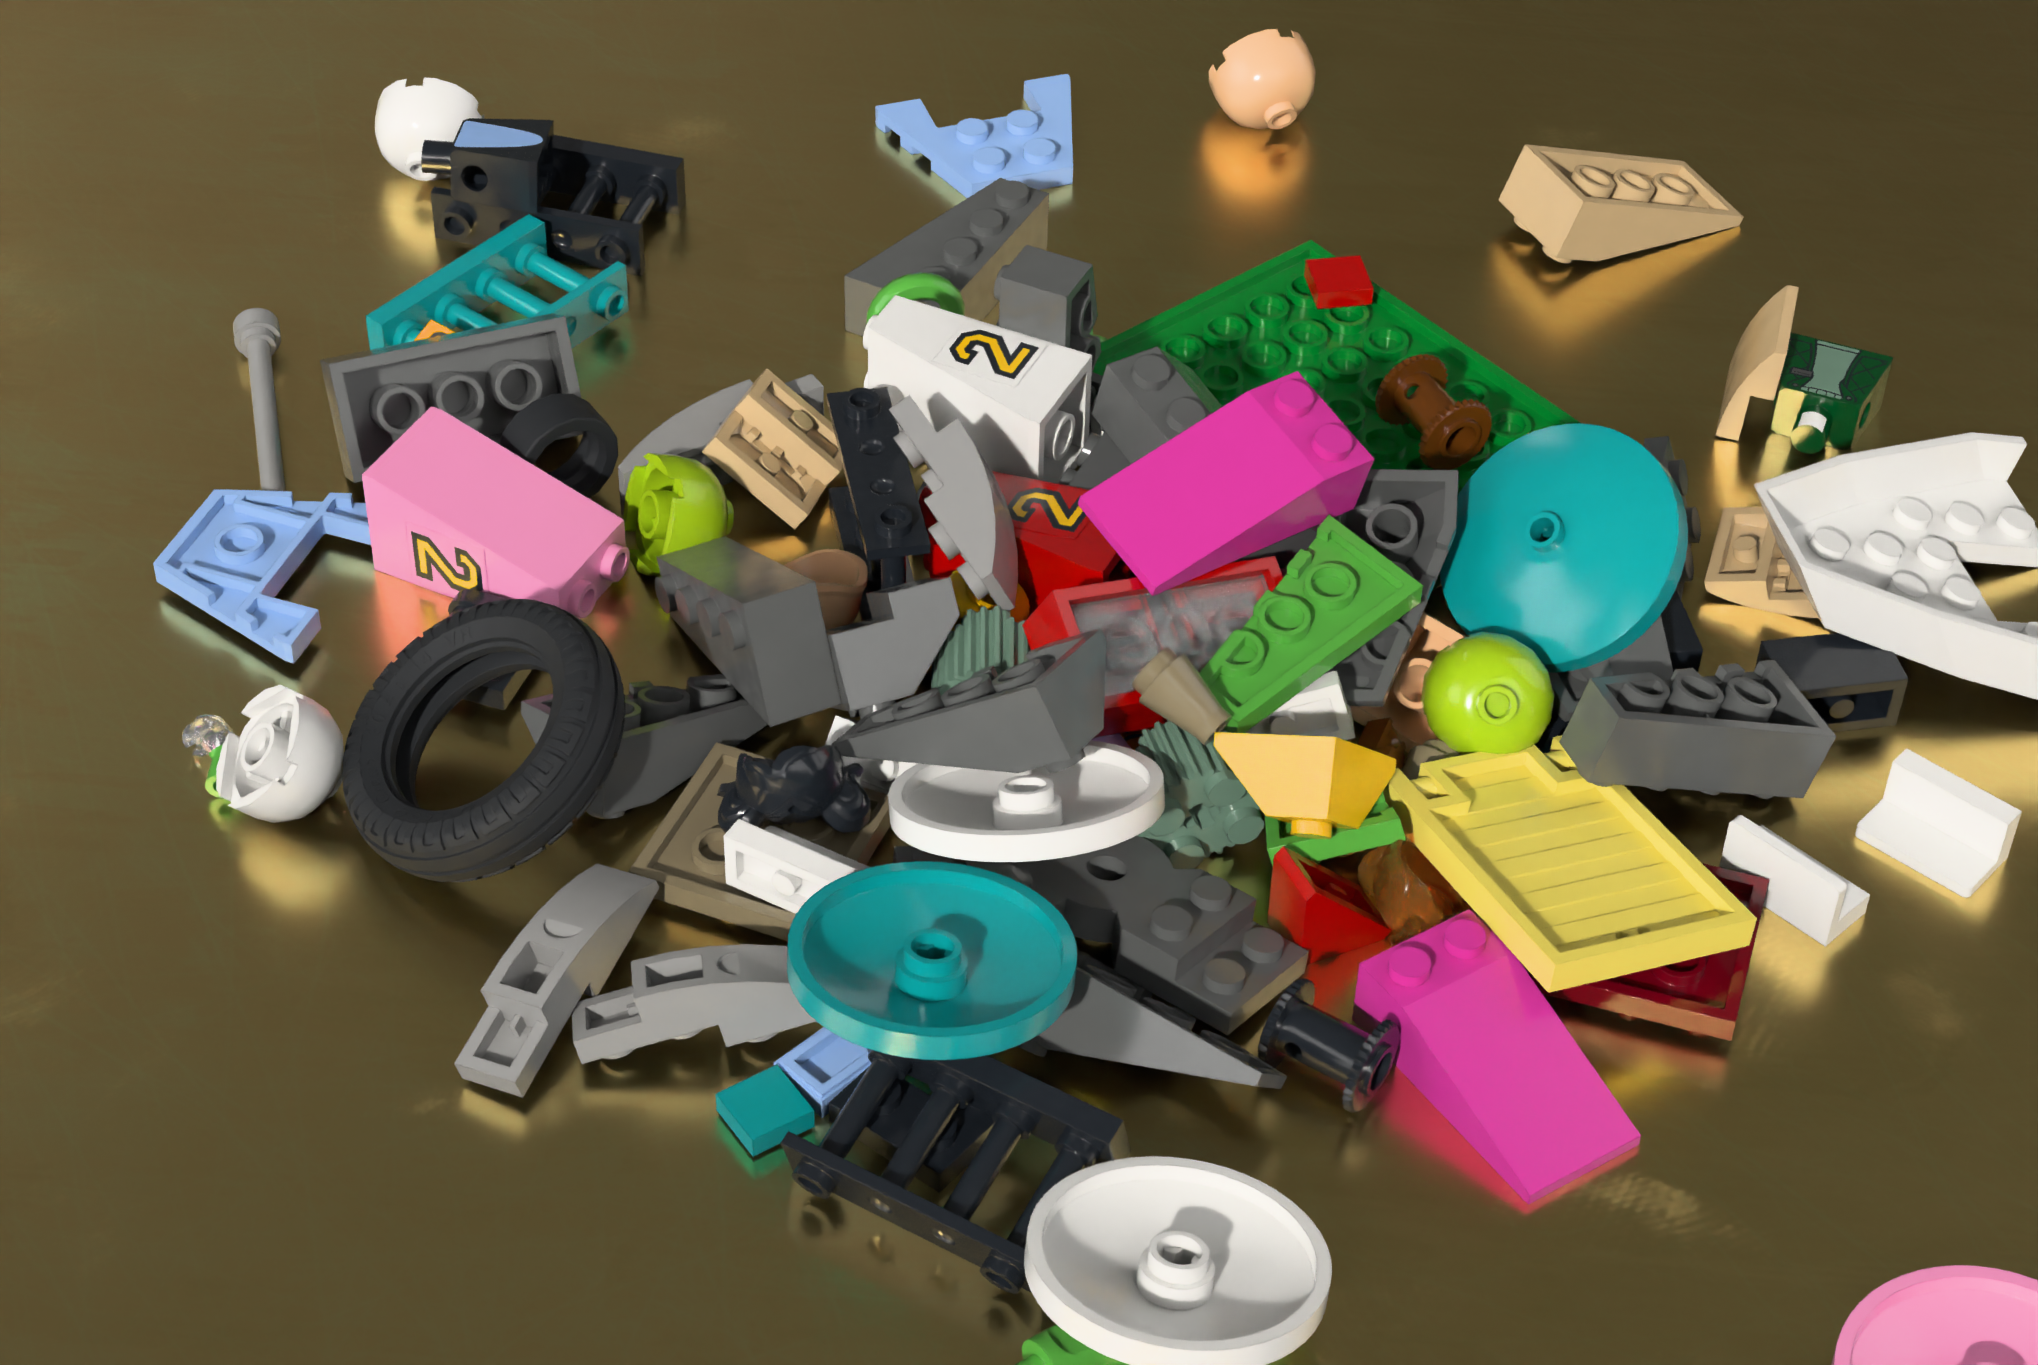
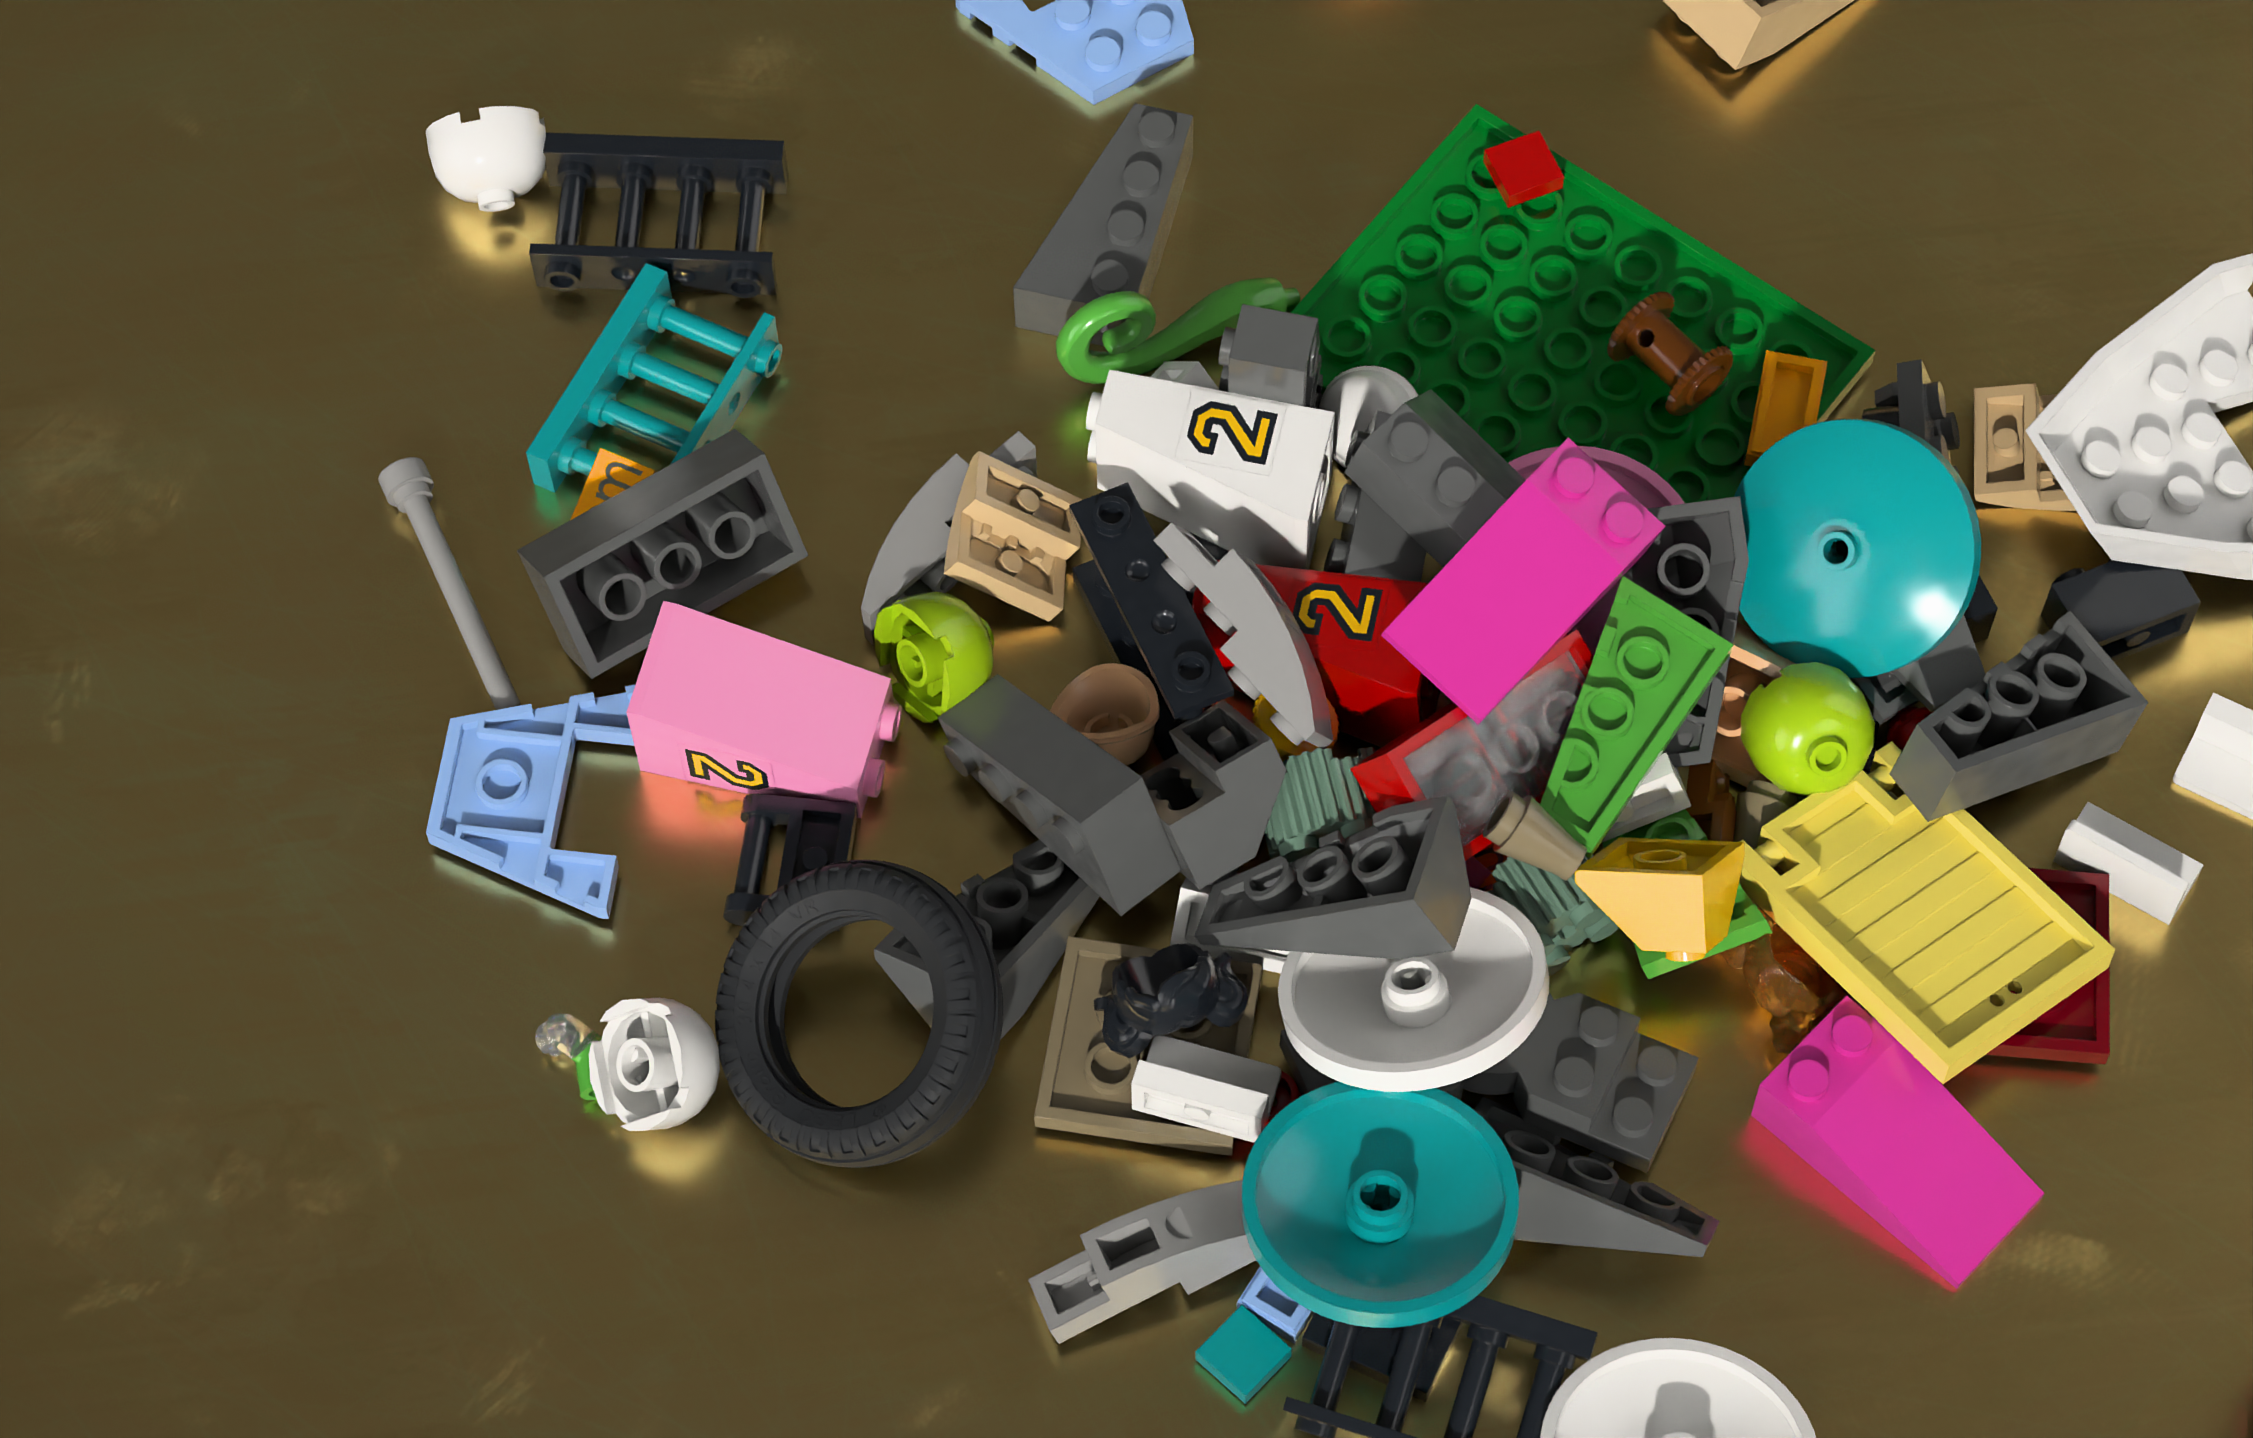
camera: 10 degrees left, 20 degrees up
black torso [421,118,554,213] -> none
light grey slope [454,864,659,1098] -> none
black tyre [499,394,618,499] -> none
black hose [1258,978,1400,1113] -> none
red slope [1267,846,1392,965] -> none
tan slope [1715,285,1799,441] -> none
dark green torso [1770,333,1893,454] -> none

